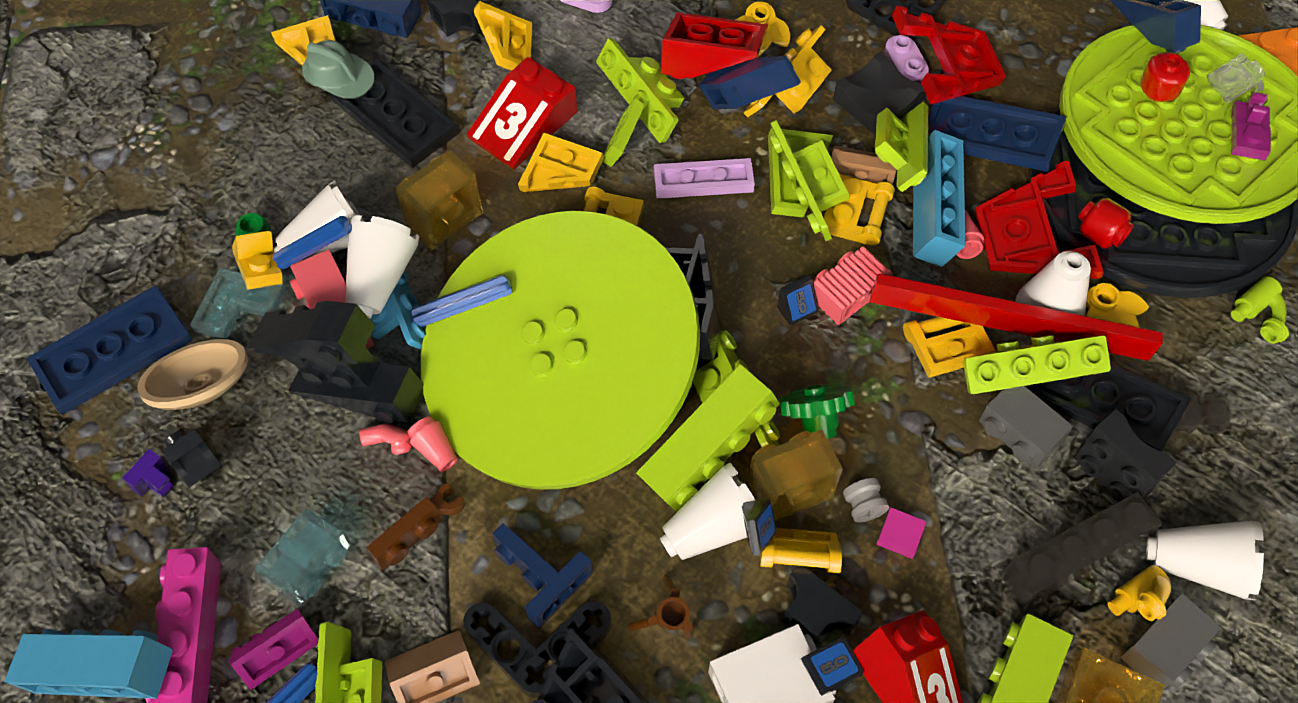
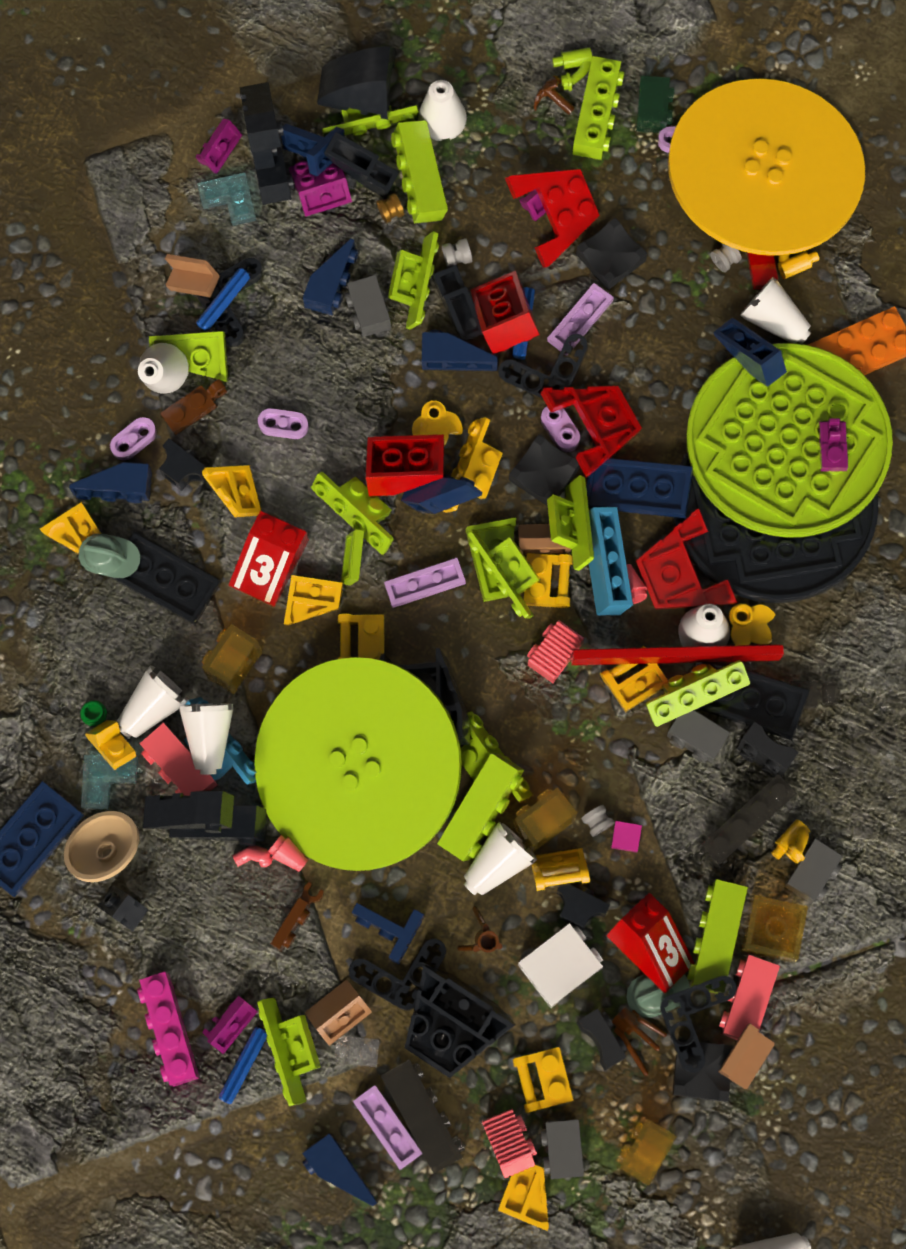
camera: 10 degrees left, 15 degrees up
dark azure brick [4,629,173,699] -> none
dark purple tile [123,449,174,498] -> none
clear light blue brick [254,508,349,607] -> none
blue axle [273,215,352,269] -> none
axle [411,275,512,327] -> none
black slope [741,498,776,556] -> none
slope [777,275,818,325] -> none
green plant [779,384,855,441] -> none
slope [801,637,864,696] -> none
red head [1078,198,1134,249] -> none
red head [1140,53,1190,102] -> none
white cone [1146,521,1264,600] -> none
clear bracket [1207,53,1265,104] -> none
lime plant [1231,276,1289,344] -> none

